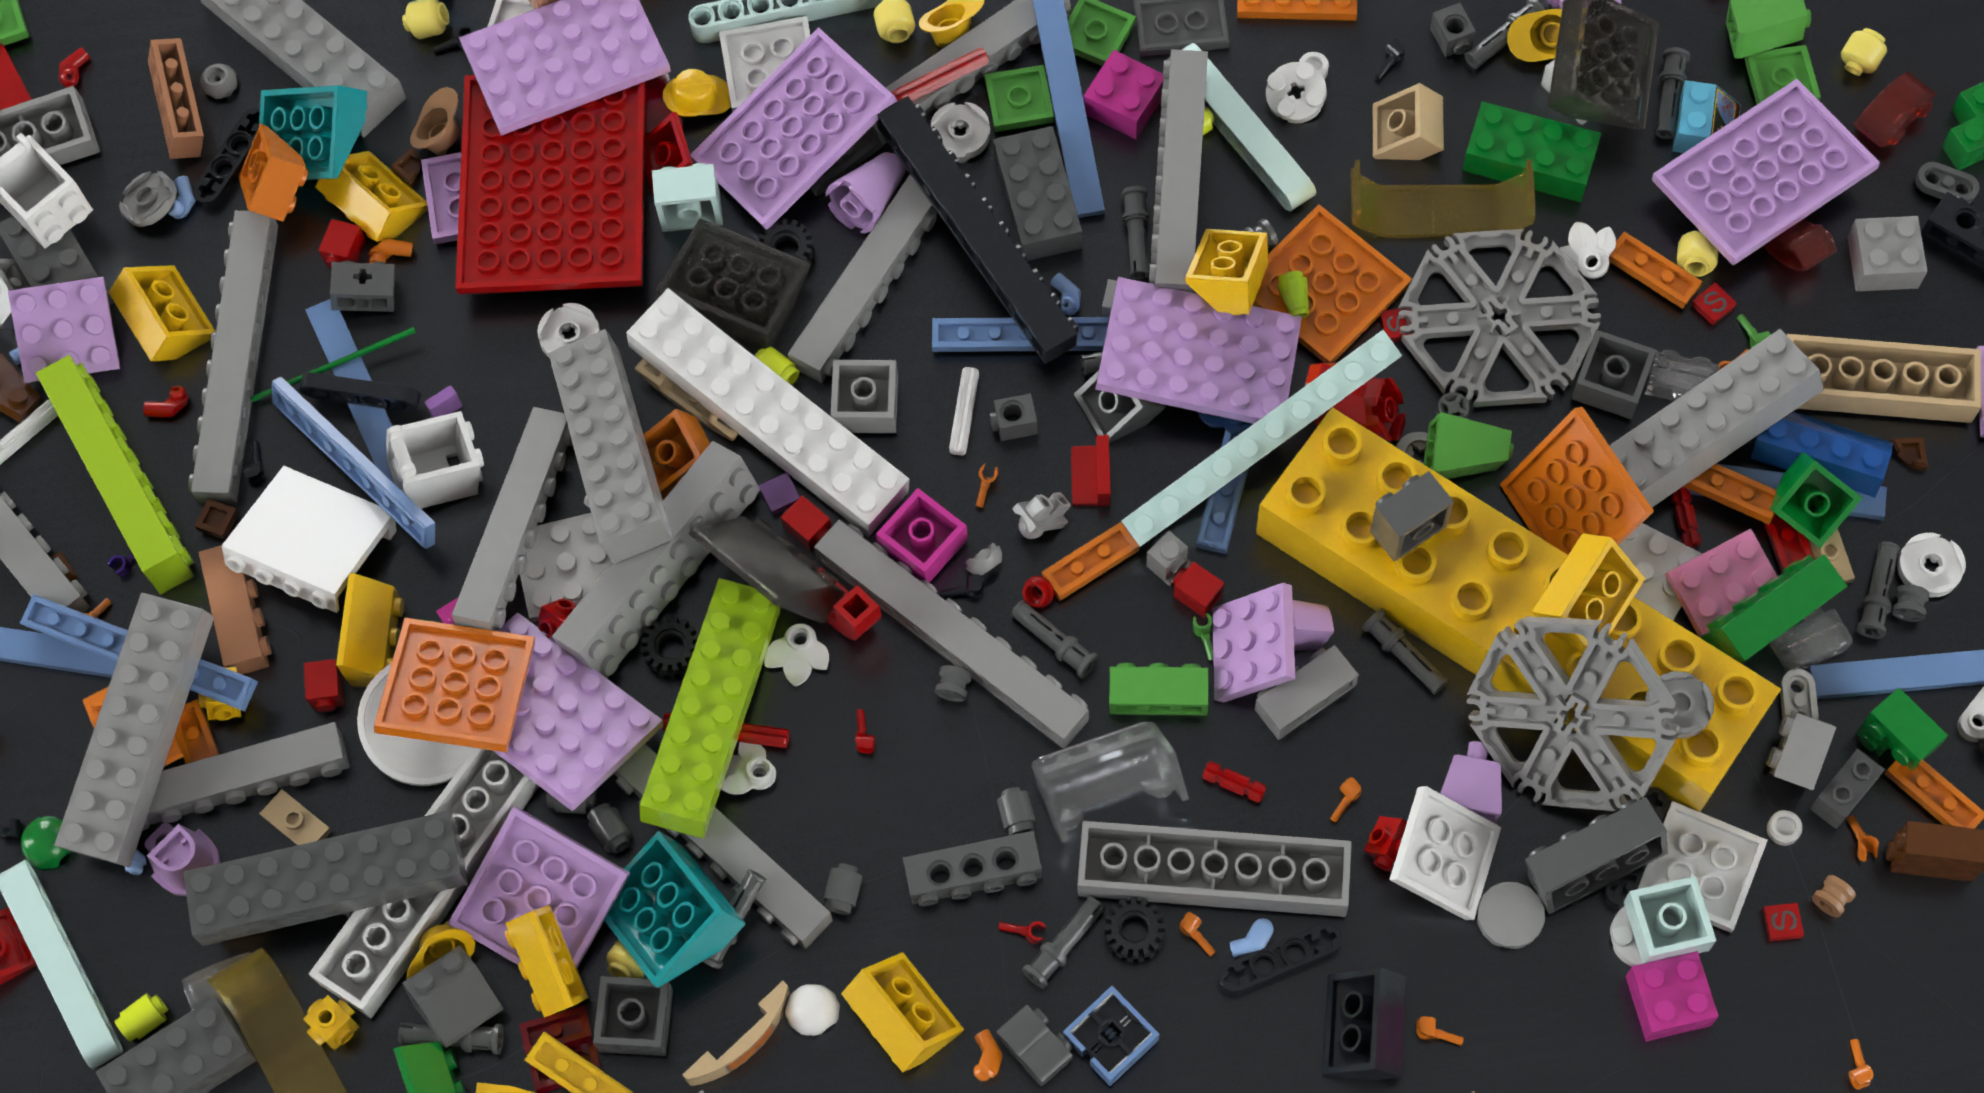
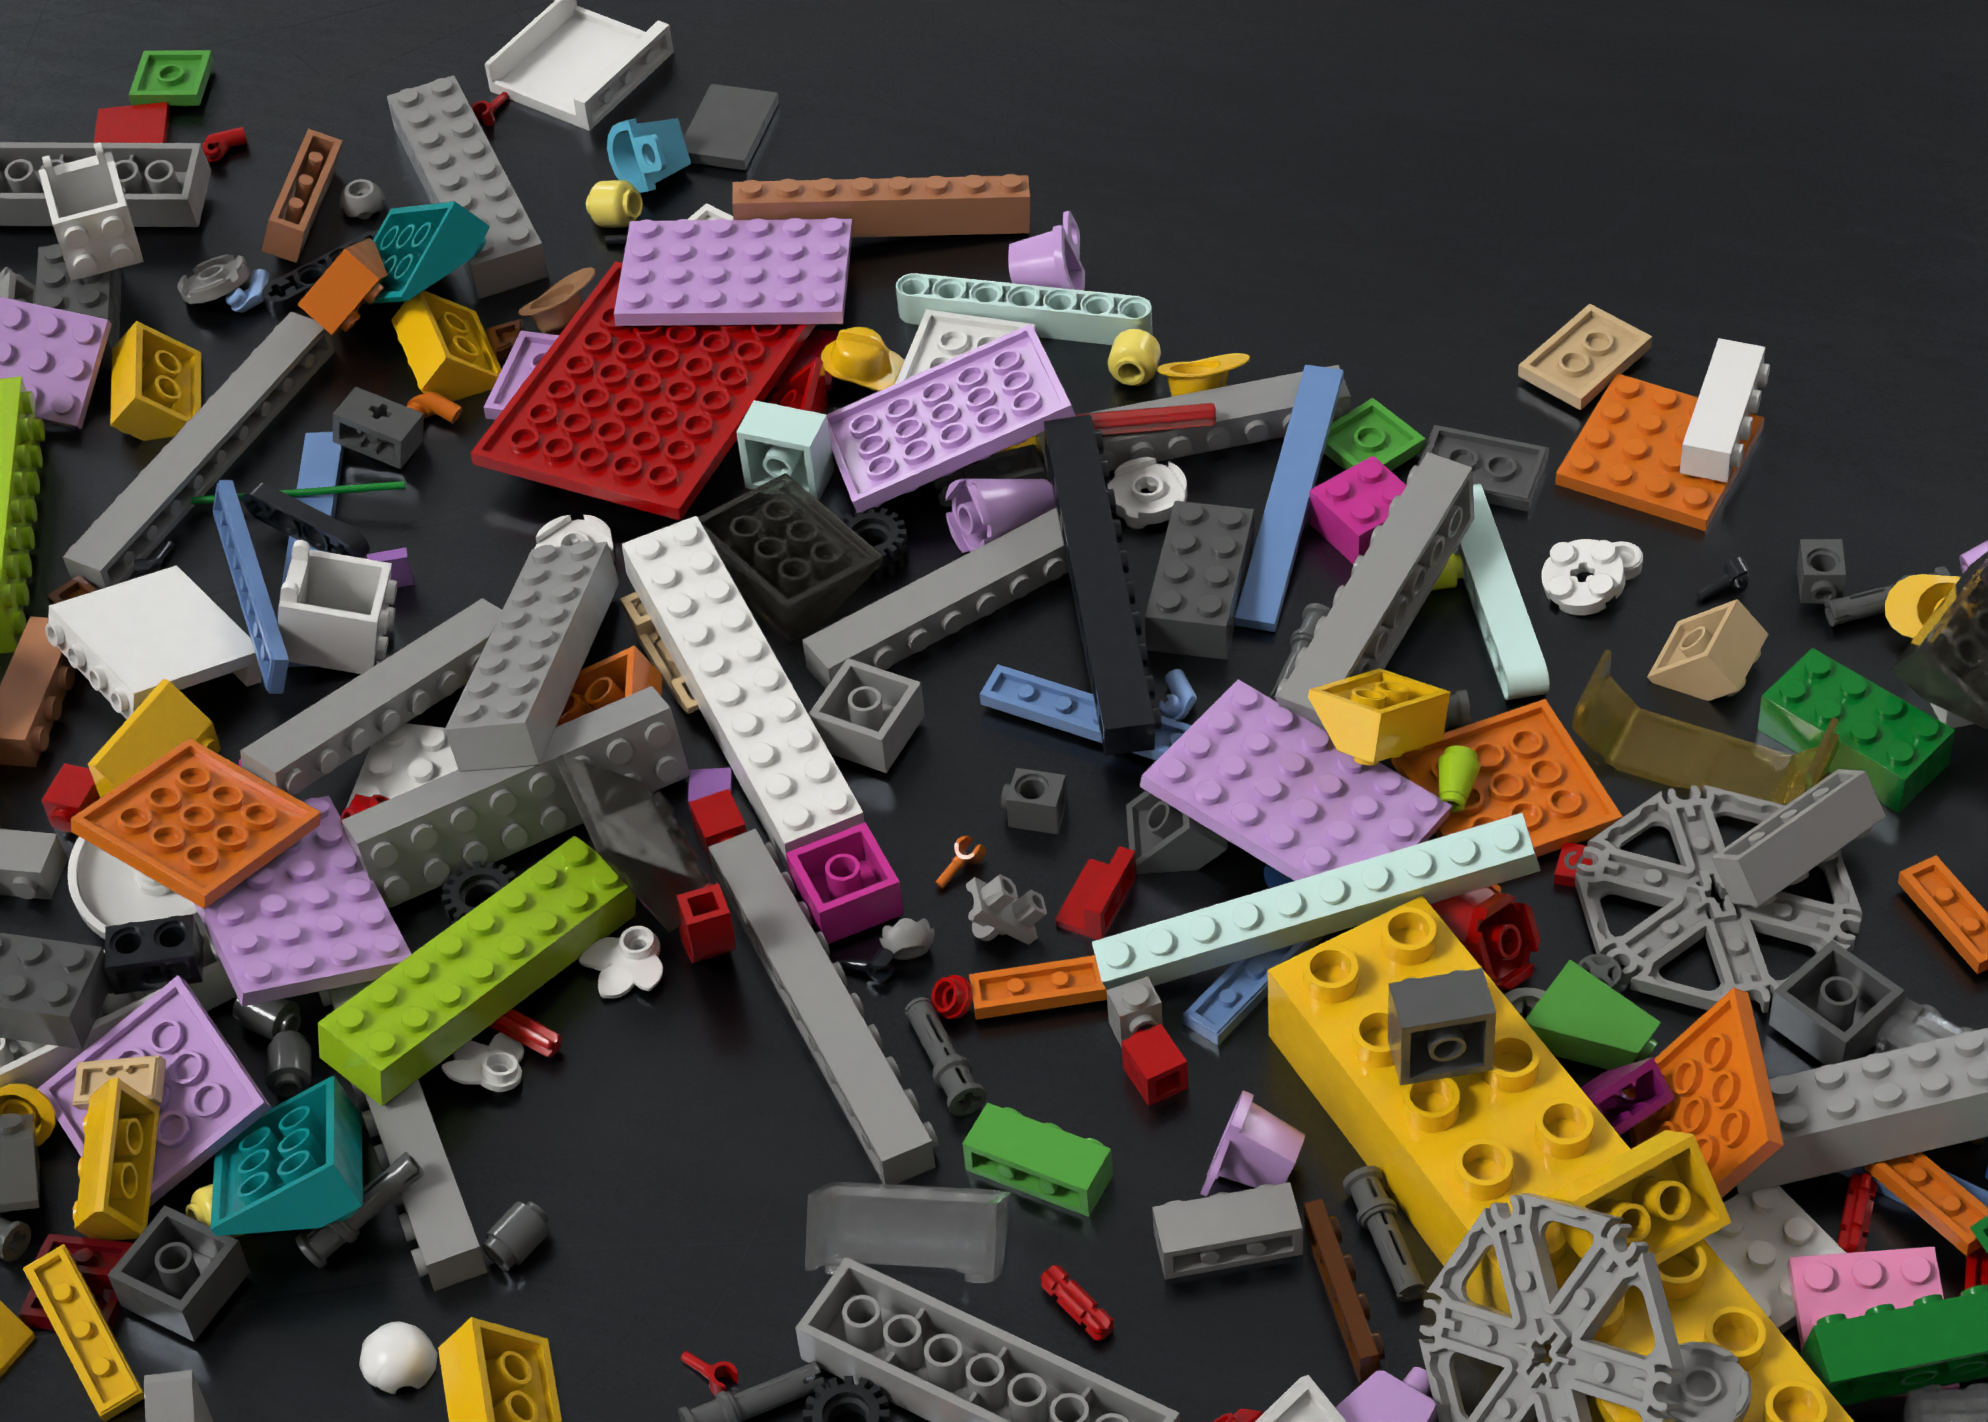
camera: 25 degrees right, 20 degrees down
red arm [143,386,189,417] -> none
red brick [318,219,366,268] -> none
tan slope [682,981,791,1086] -> none
neon yellow brick [755,346,800,386] -> none
red hand [855,709,875,754] -> none
dark grey brick [903,831,1042,906] -> none
dark grey wheel [934,665,972,702] -> none
white axle [949,367,979,456] -> none
bright green plate [984,65,1054,132] -> none
dark grey brick [997,787,1036,836] -> none
bright green hand [1193,613,1213,661] -> none
lavender plate [1212,583,1295,703] -> none
orange hand [1330,777,1362,823] -> none
white plate [1560,222,1616,279] -> none
none -> tan plate [72,1055,166,1110]
none -> black brick [104,914,203,995]
none -> reddish brown plate [1304,1199,1385,1385]
none -> magenta torso [1580,1057,1675,1136]
none -> light grey brick [1711,769,1886,908]

